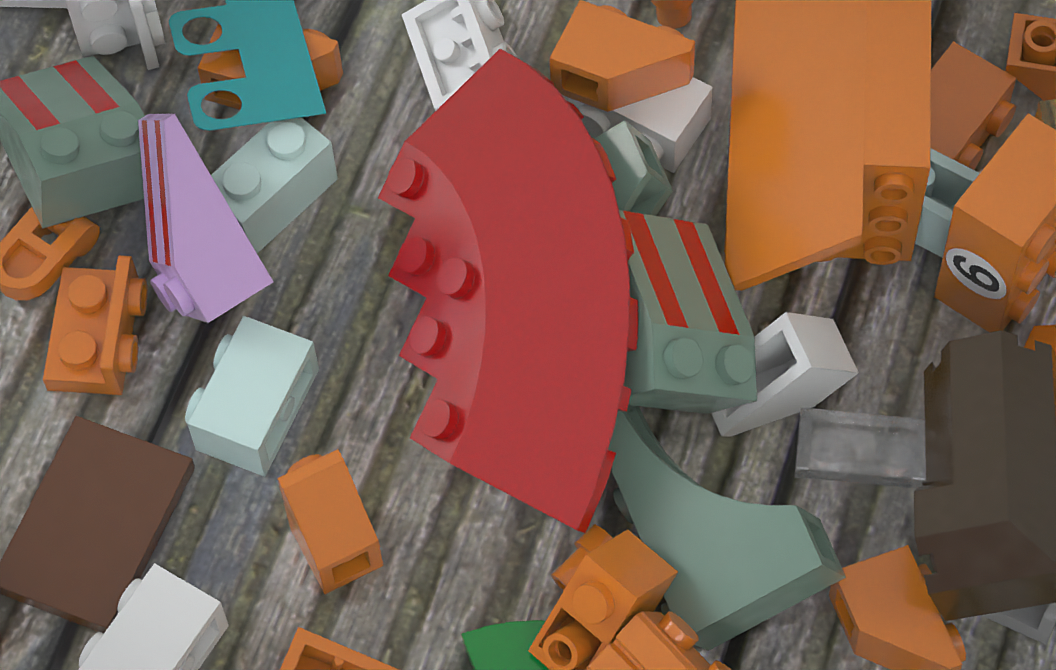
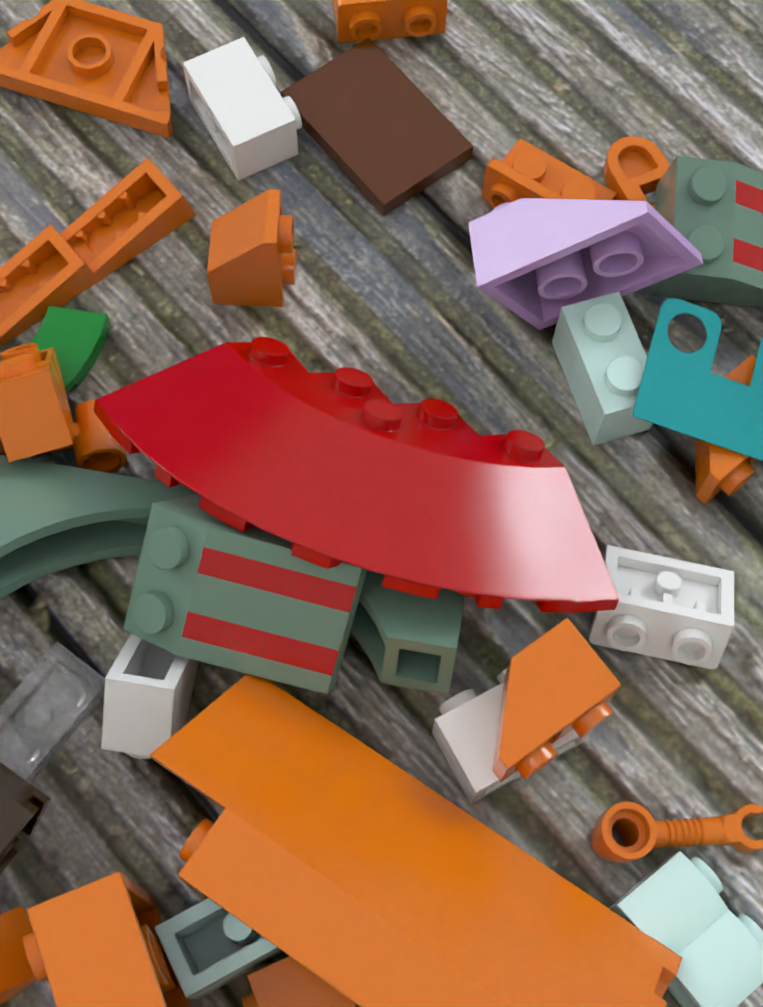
camera: 115 degrees right, 5 degrees up
light aqua brick [185,315,319,477] -> none

